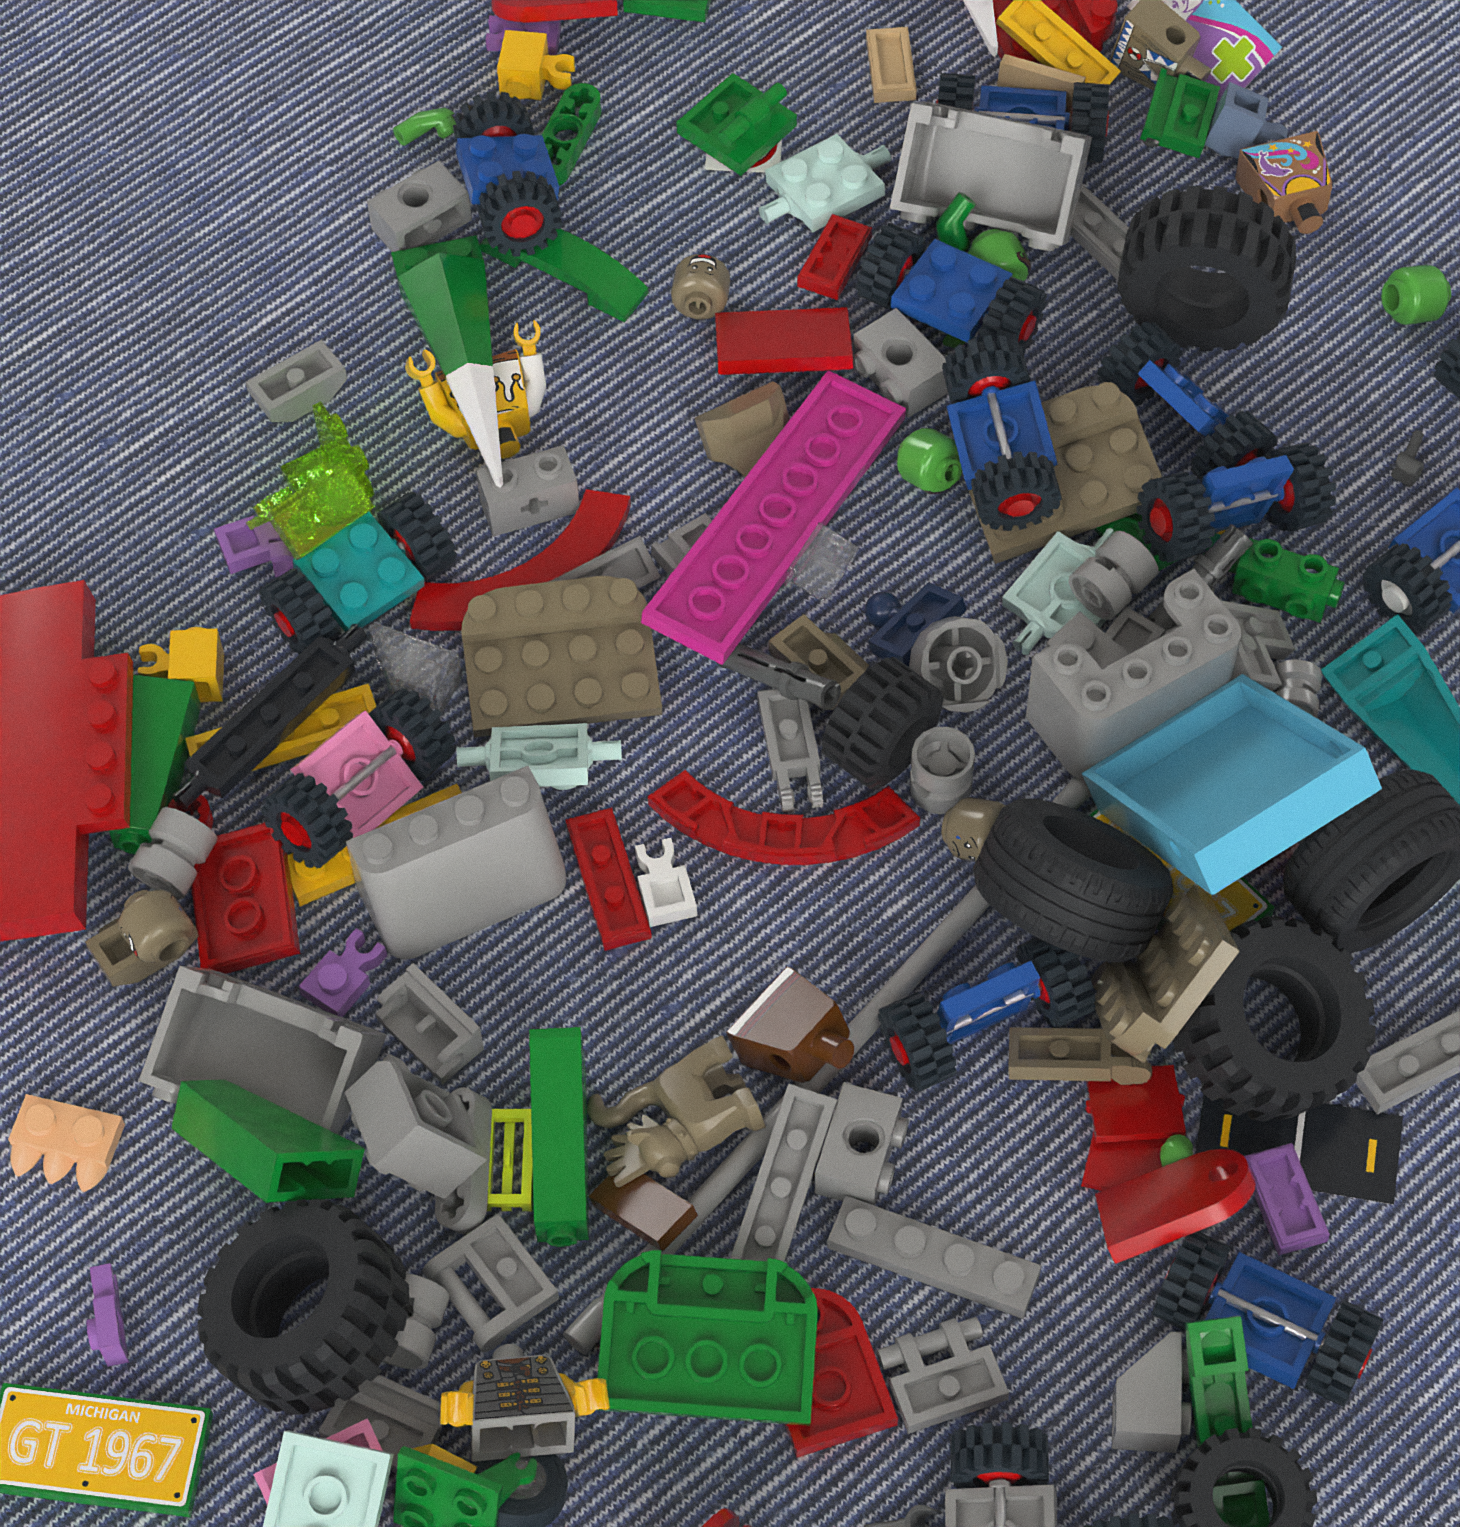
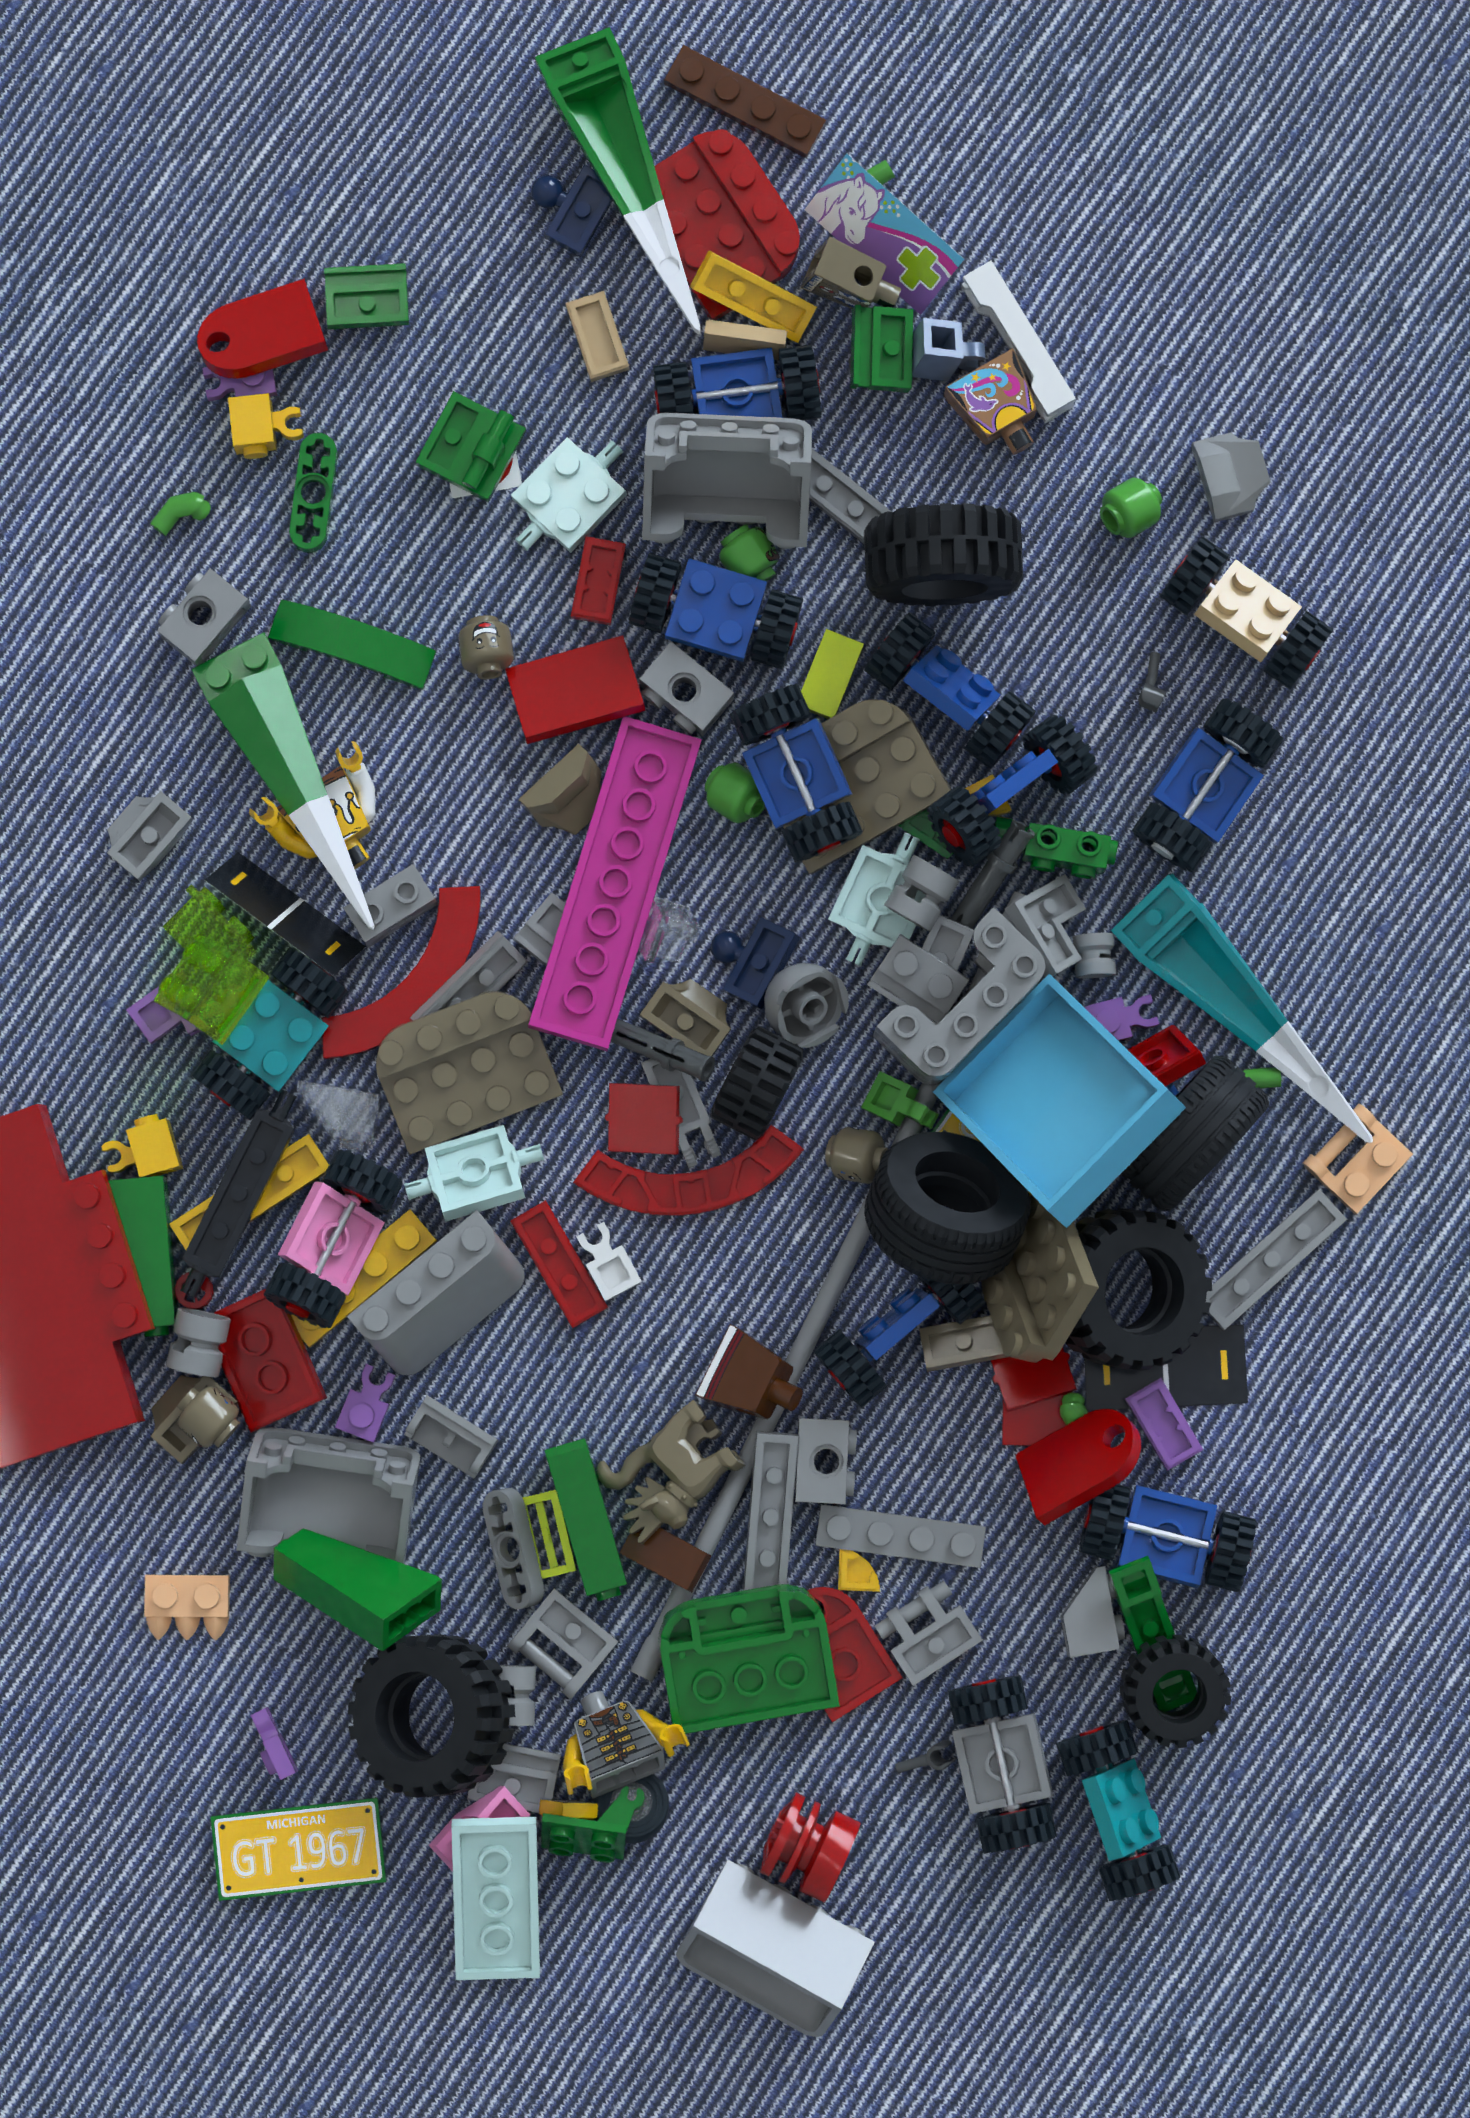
camera: 20 degrees left, 25 degrees up
light grey hinge [344,1054,487,1199] -> none
plate [453,91,562,257] -> none
light grey wheel [910,727,975,814] -> none
green arm [936,191,976,252] -> none
none -> black sticker [205,852,366,976]
none -> red piece [605,1083,683,1155]
none -> neon yellow tile [801,629,864,719]
none -> yellow tile [838,1549,880,1592]
none -> bright green plate [861,1071,939,1129]
none -> white piece [961,260,1076,423]

